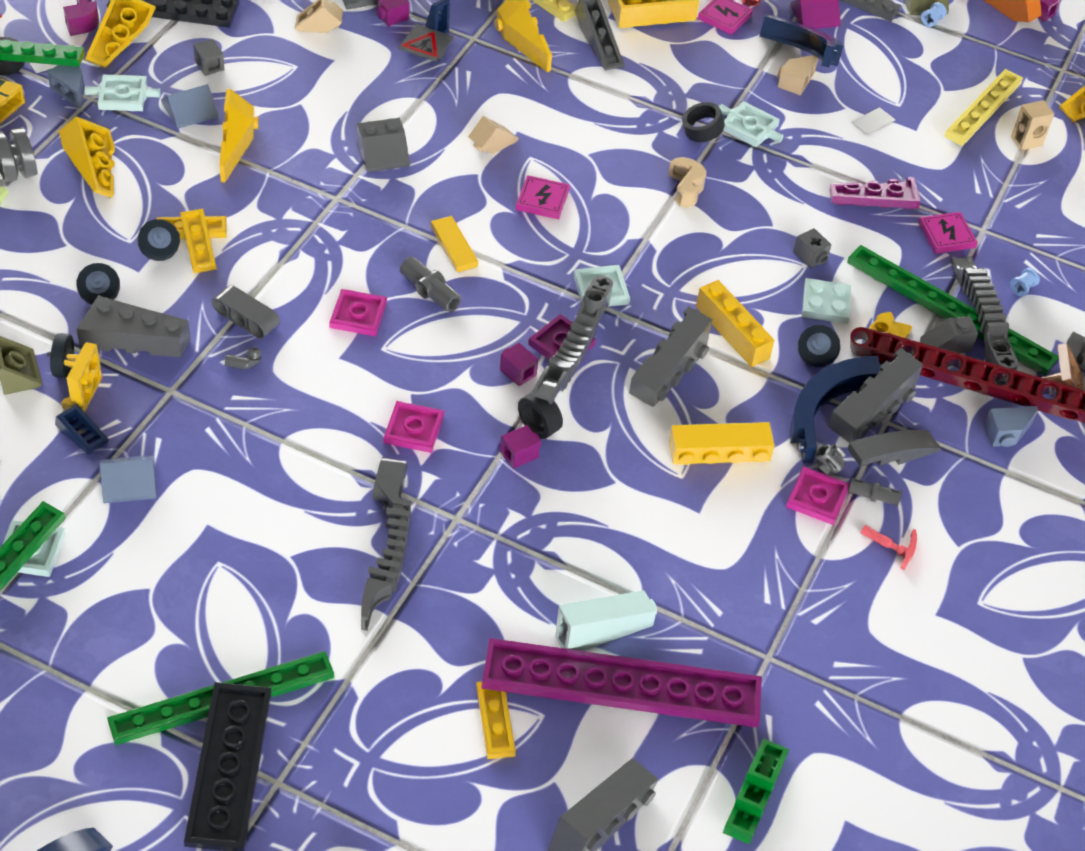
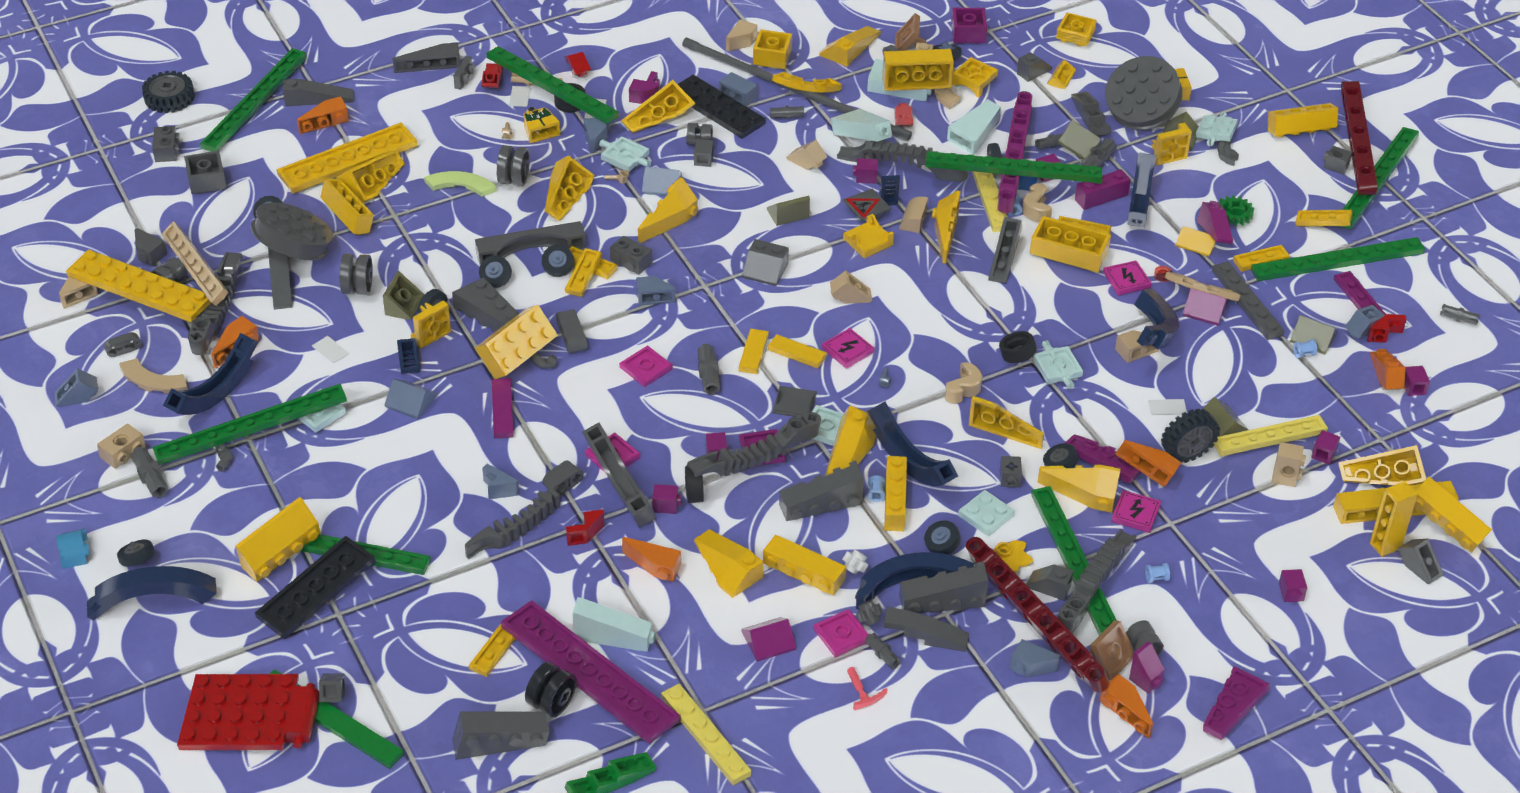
camera: 40 degrees right, 5 degrees down
none -> yellow slope [235,497,321,582]
none -> dark grey arch [475,221,586,265]
none -> yellow brick [475,304,558,379]
none -> sand blue slope [482,463,519,499]
none -> magenta tile [492,378,513,439]
none -> black wheel [525,662,577,717]
none -> red slope [566,509,604,546]
none -> dark grey arch [582,422,656,528]
none -> tan hand [604,170,629,184]
none -> dark grey brick [610,235,652,275]
none -> orange slope [622,536,681,582]
none -> sand blue slope [636,276,675,306]
none -> light yellow plate [661,684,751,785]
none -> dark grey wheel [686,123,713,145]
none -> yellow wedge [694,529,763,598]
none -> magenta slope [741,617,796,662]
none -> olive slope [766,195,810,226]
none -> yellow tile [768,334,827,369]
none -> dark grey piece [772,386,817,417]
none -> yellow wedge [825,405,876,476]
none -> white gear [842,549,868,575]
none -> yellow piece [843,214,894,259]
none -> dark blue arch [867,401,959,486]
none -> light blue bush [868,475,886,502]
none -> sand blue hand [879,367,891,388]
none -> tan brick [899,197,928,233]
none -> yellow wedge [969,396,1044,449]
none -> yellow wedge [1037,465,1120,513]
none -> black wheel [1043,443,1079,468]
none -> orange slope [1115,440,1181,487]
none -> black wheel [1161,409,1220,463]
none -> olive slope [1201,397,1249,437]
none -> magenta brick [1311,430,1341,465]

